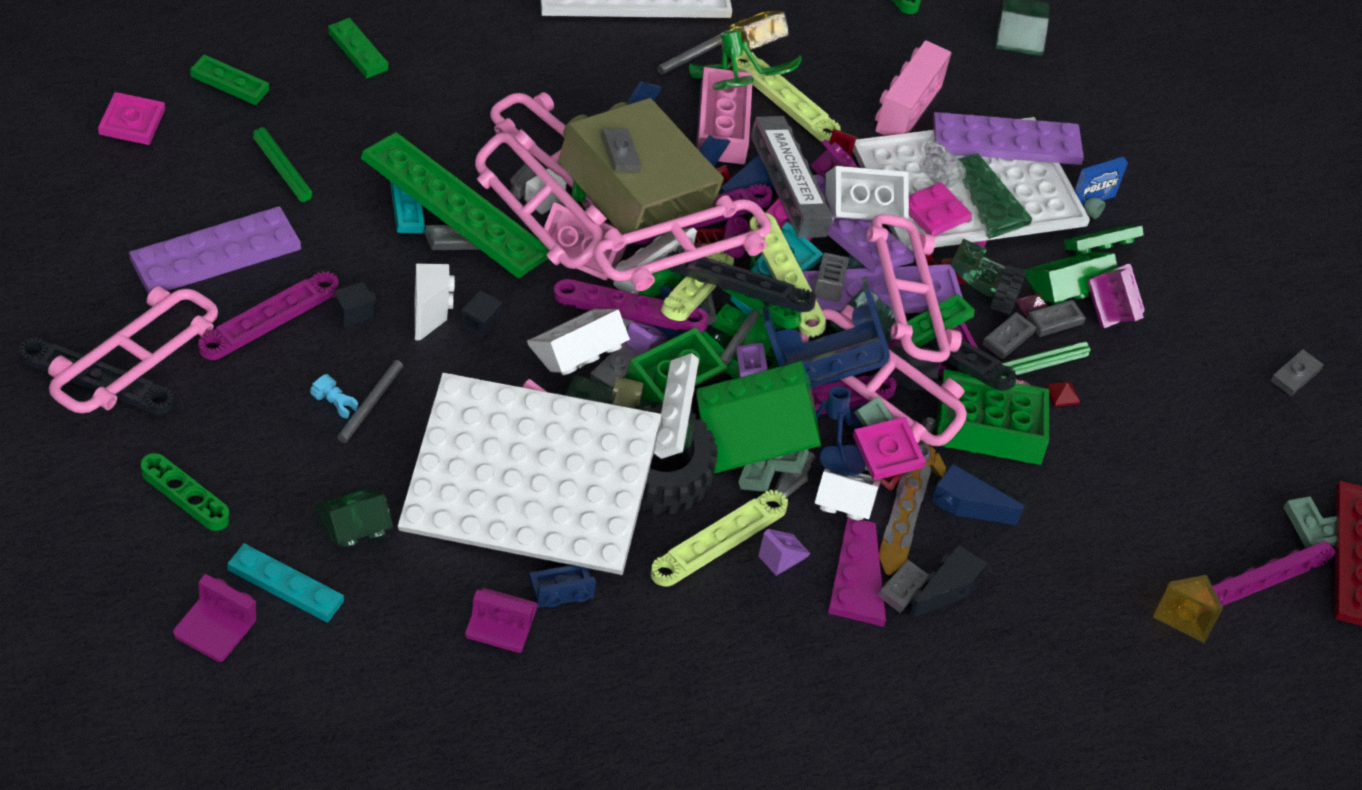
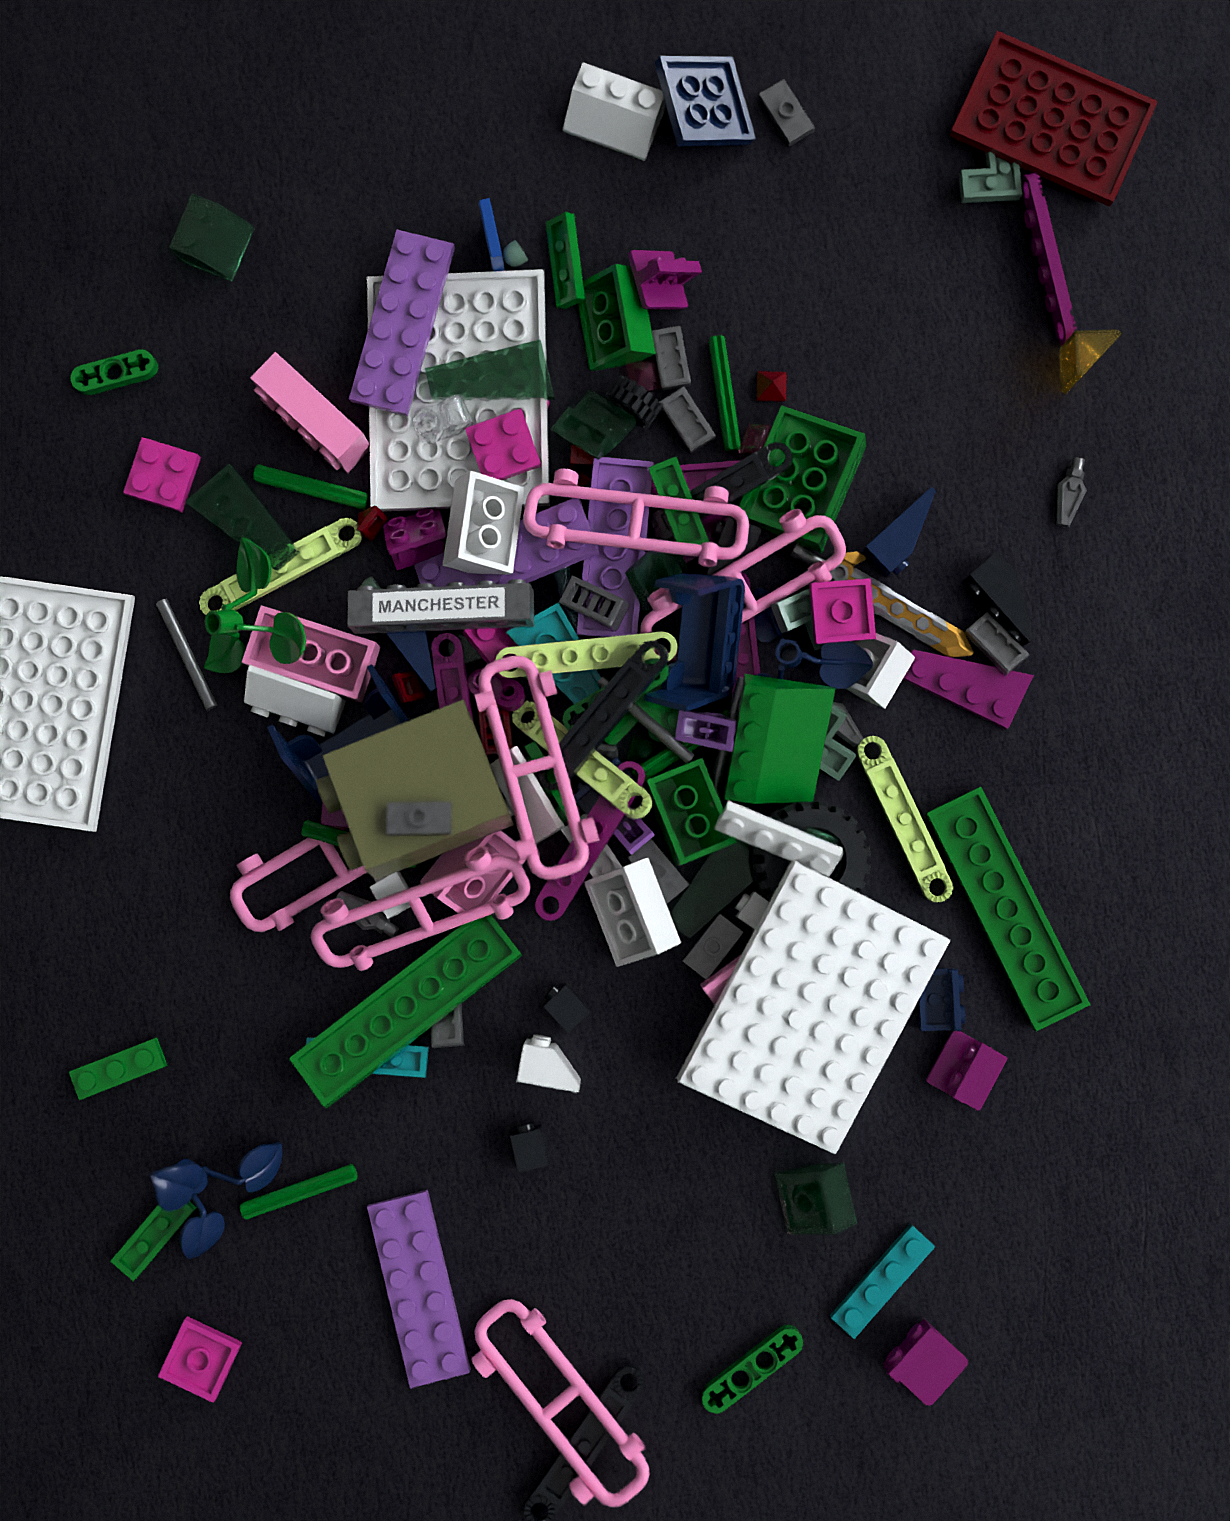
camera: 65 degrees left, 35 degrees up
magenta plate [198,271,338,360] -> none
medium azure piece [310,374,358,418] -> none
flat silver bar [337,360,403,443] -> none
olive piece [611,376,644,409] -> none
clear yellow brick [729,11,789,50] -> none
medium lavender slope [758,529,810,576] -> none
none -> dark pink plate [123,437,201,512]
none -> dark blue plant [150,1141,283,1259]
none -> clear green wing [185,464,300,572]
none -> white slope [244,665,346,737]
none -> green axle [253,465,369,509]
none -> white slope [563,63,665,161]
none -> plate [654,56,756,146]
none -> green plate [925,787,1090,1032]
none -> flat silver piece [1057,457,1087,527]

